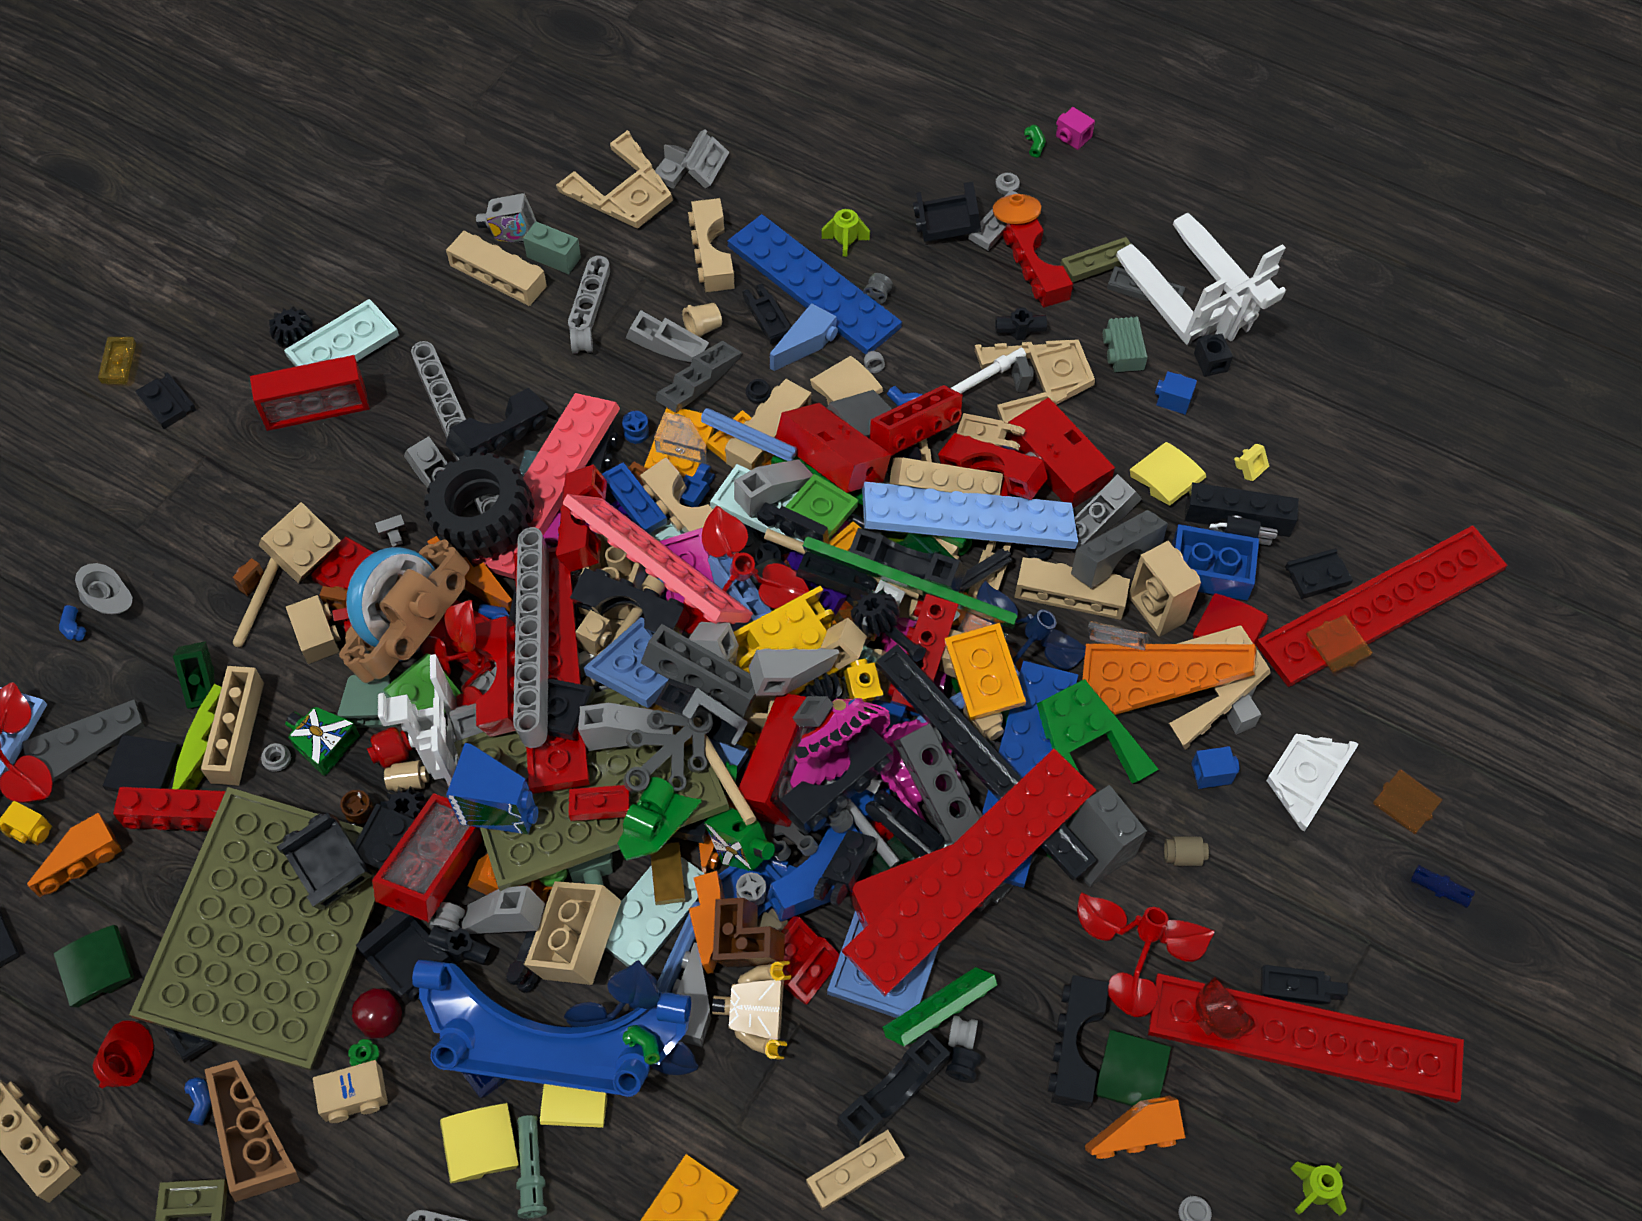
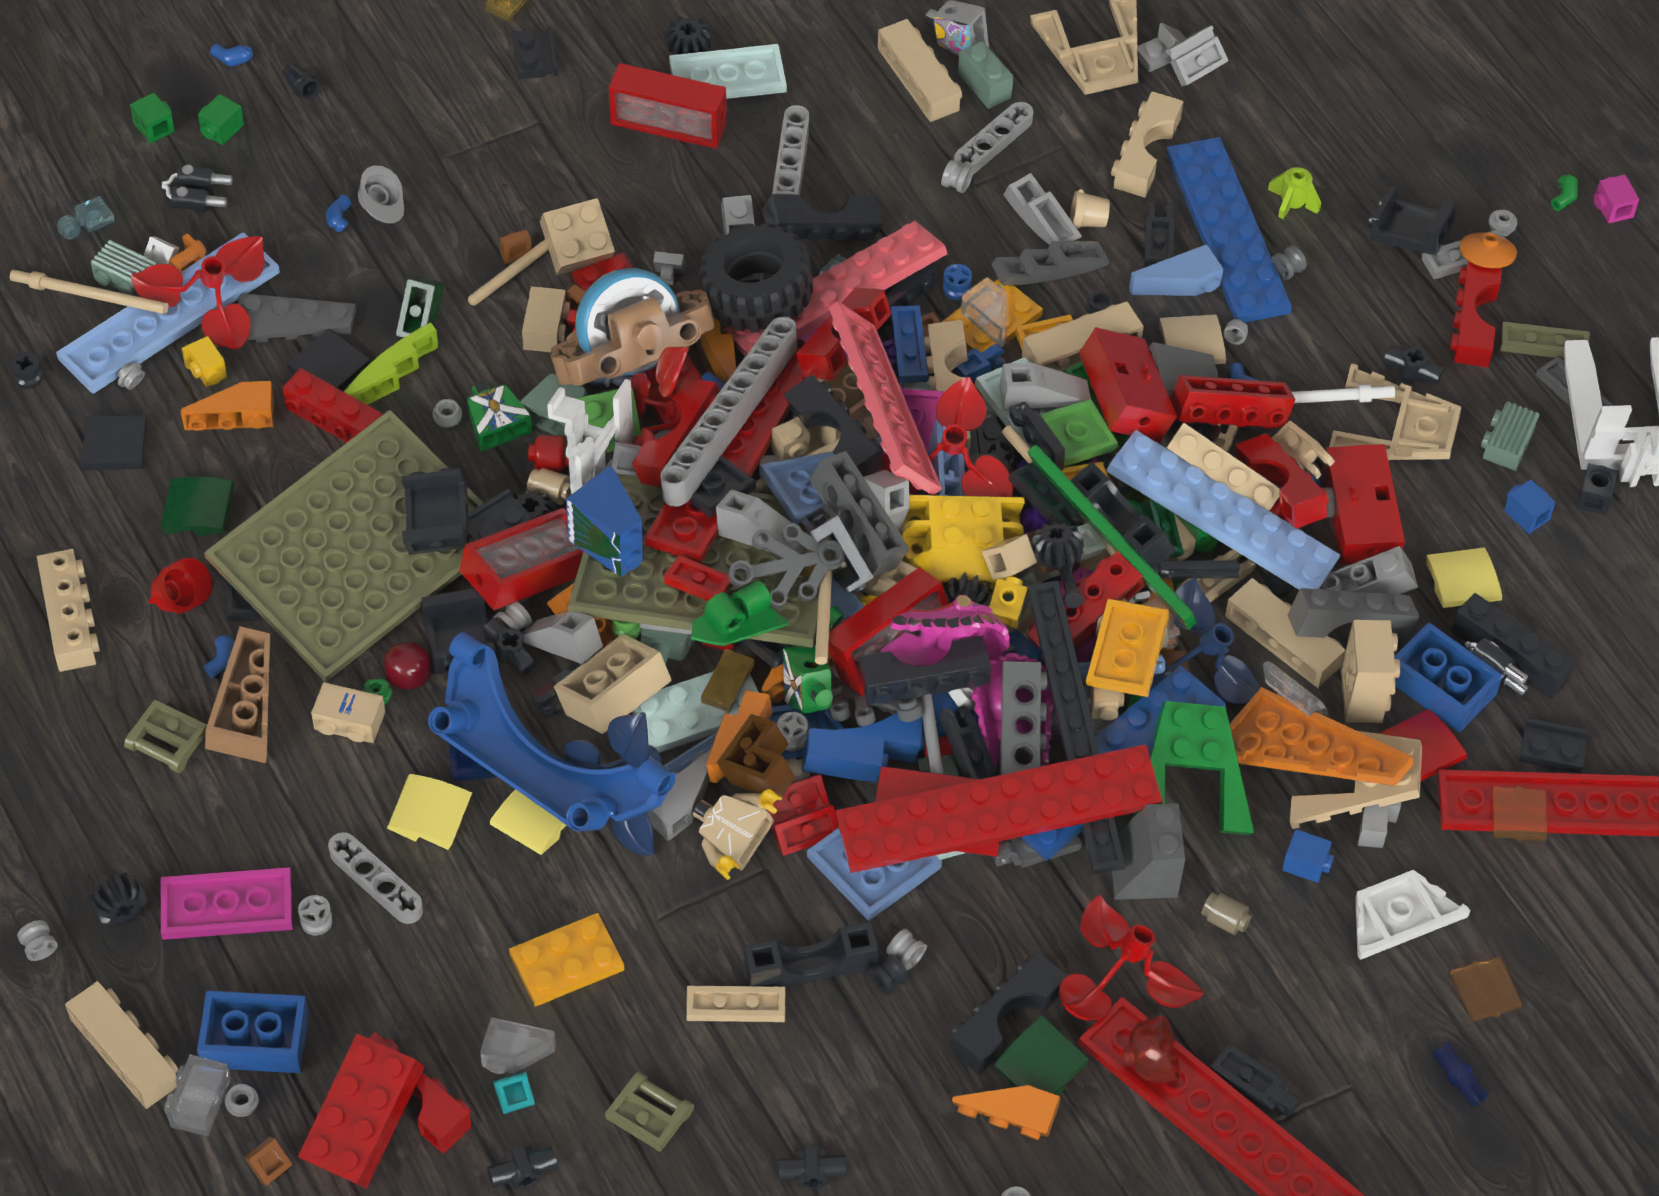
camera: 30 degrees right, 5 degrees down
tan brick [201,666,264,785] -> none
reddish brown wheel [340,790,374,827] -> none
sand green pin [516,1115,547,1219] -> none
green arm [622,1025,660,1064] -> none
medium blue axle [701,408,797,461] -> none
light grey slope [749,648,839,696] -> none
dark grey plate [792,696,834,727] -> none
black hinge [813,830,877,906] -> none
green plate [883,967,997,1046] -> none
dark grey plate [1011,356,1033,393] -> none
light yellow tile [1234,444,1269,481] -> none

